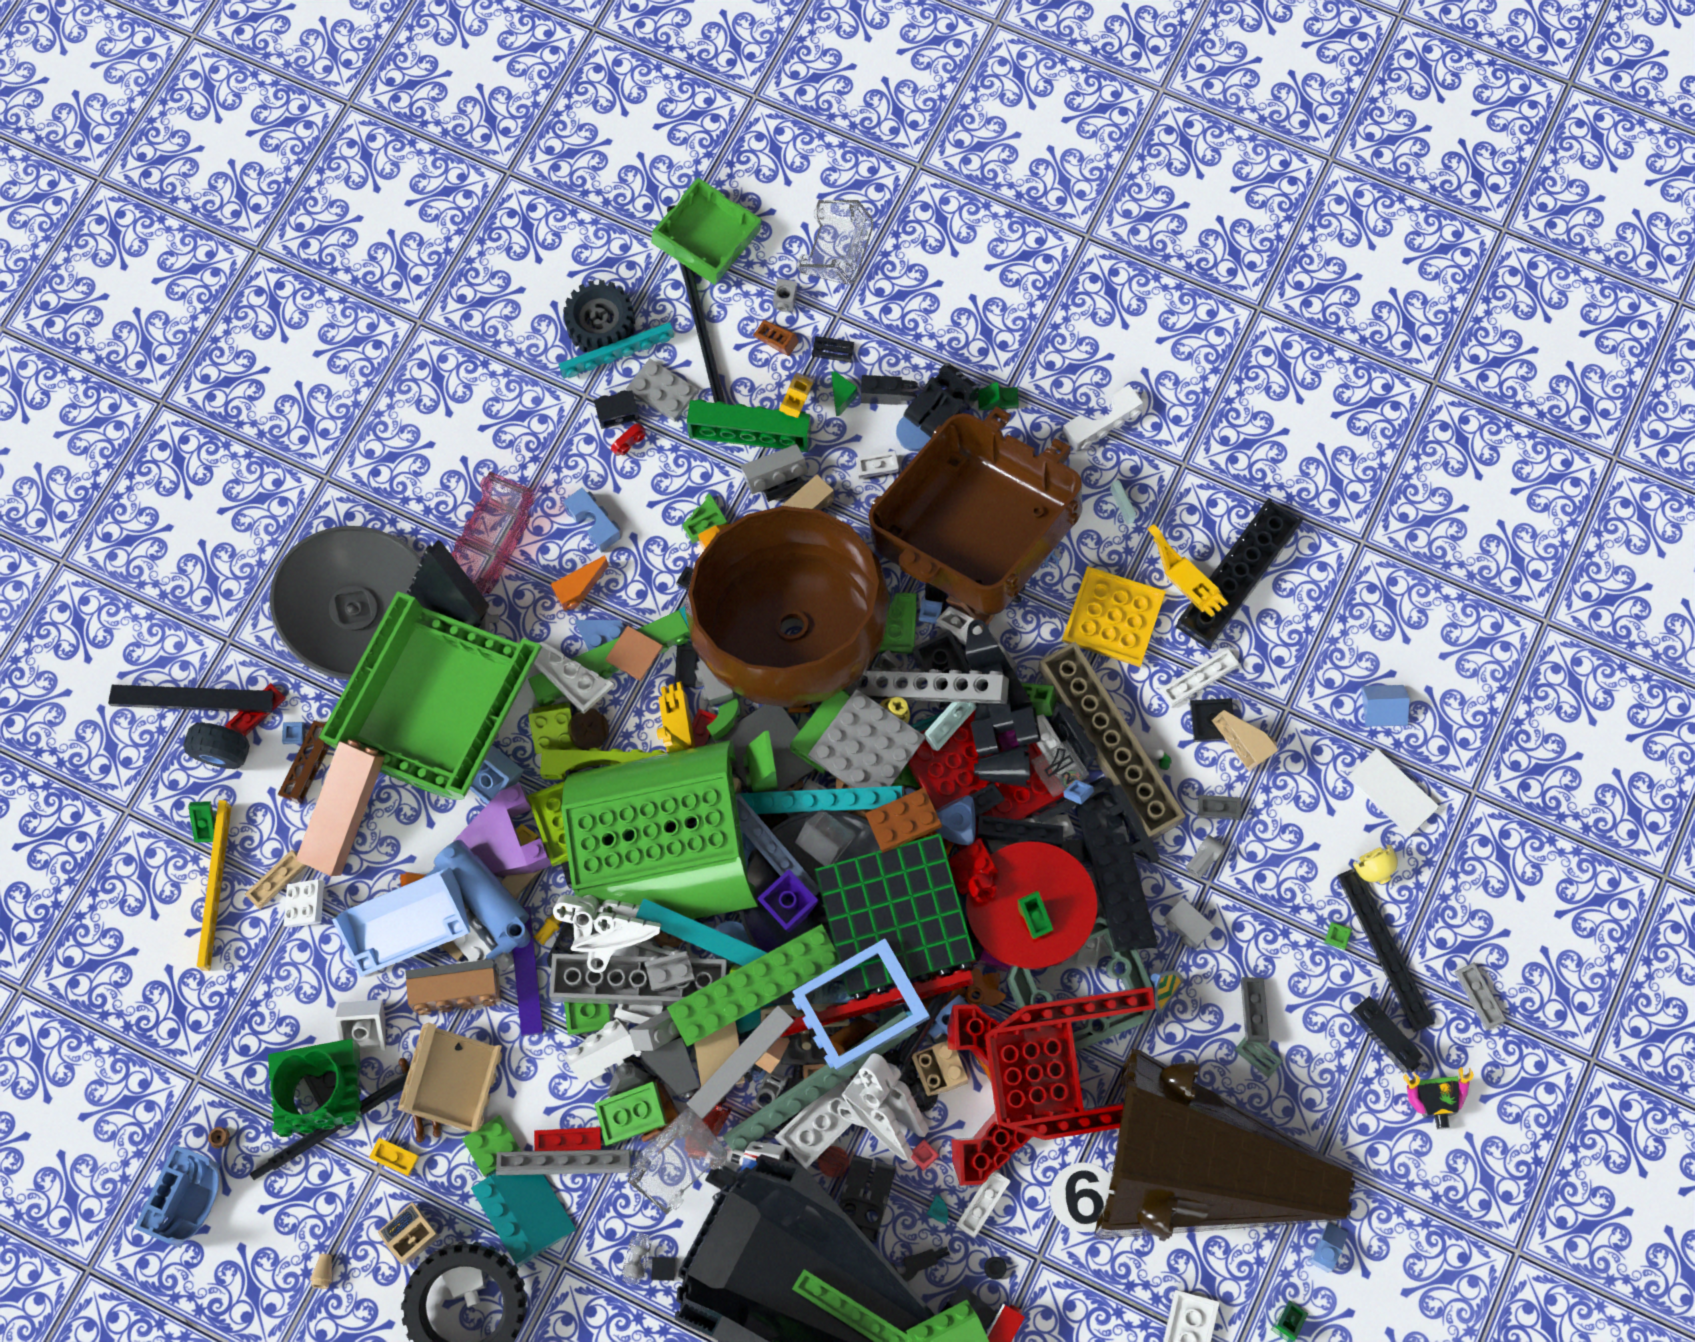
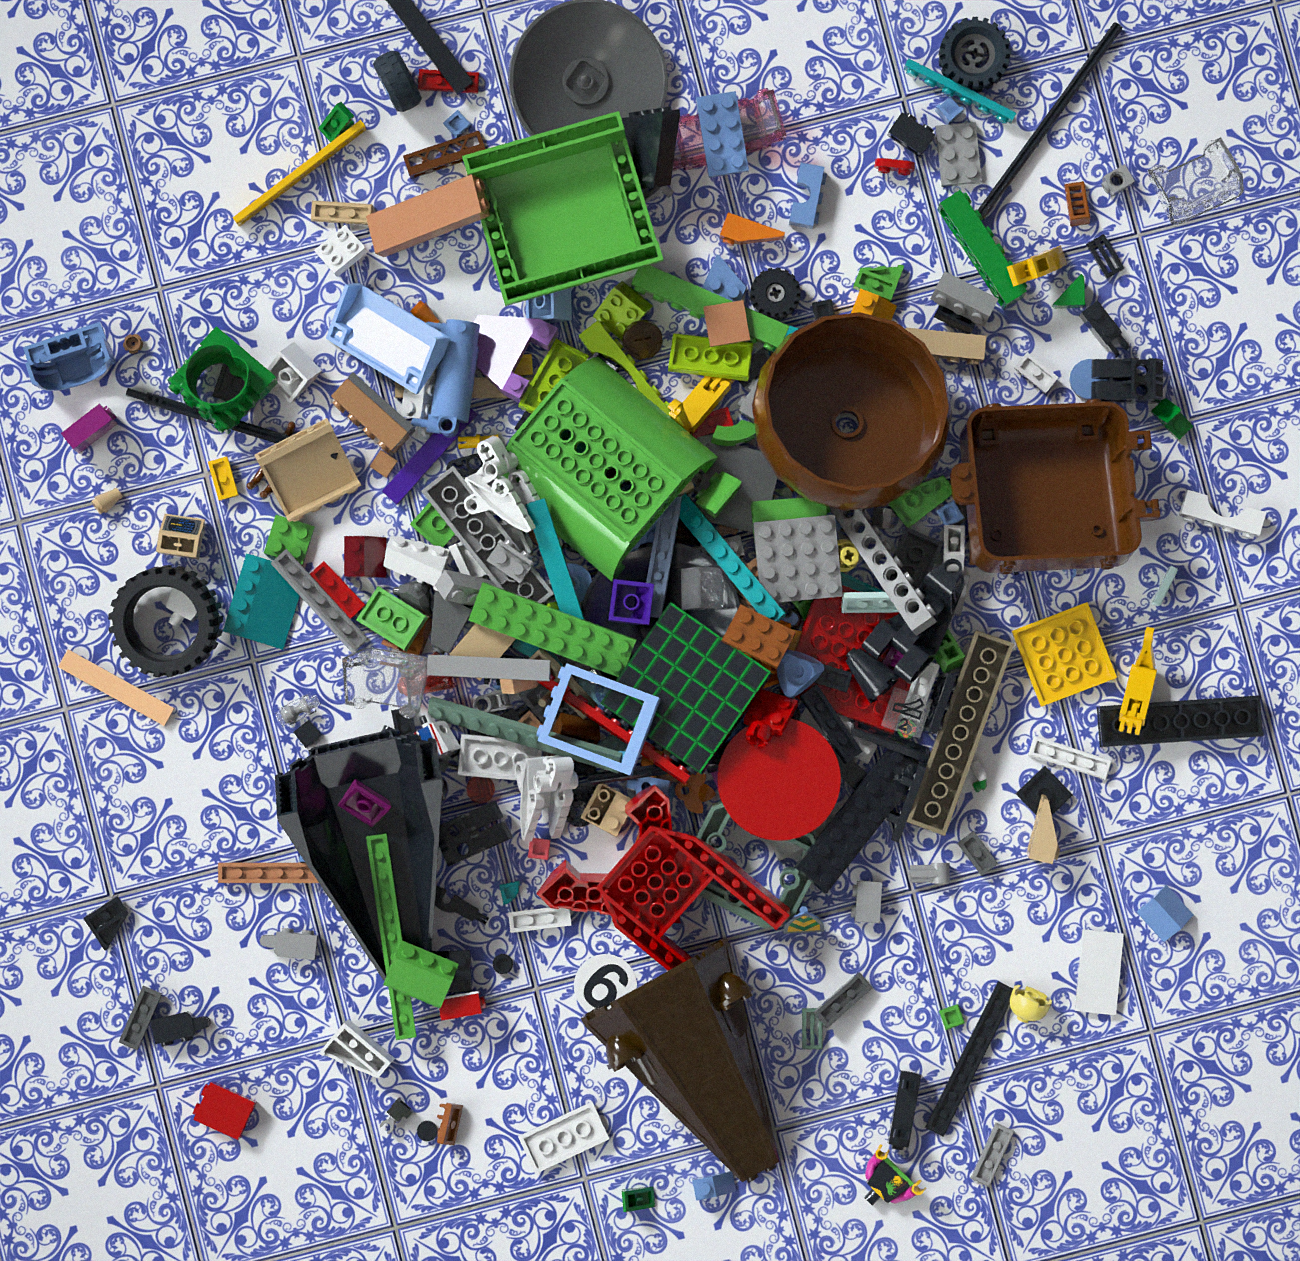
camera: 50 degrees right, 15 degrees up
white wing [534,642,614,714] -> none
bright green tile [651,178,762,285] -> none
green slope [1018,891,1053,939] -> none
medium blue tile [1063,779,1094,804] -> none
none -> magenta brick [61,403,117,454]
none -> magenta slope [338,779,391,827]
none -> dark red slope [344,536,387,578]
none -> medium nougat tile [369,450,398,478]
none -> lime tile [668,333,753,381]
none -> medium blue plate [696,91,749,178]
none -> black bush [750,267,801,320]
none -> medium blue panel [935,97,965,125]

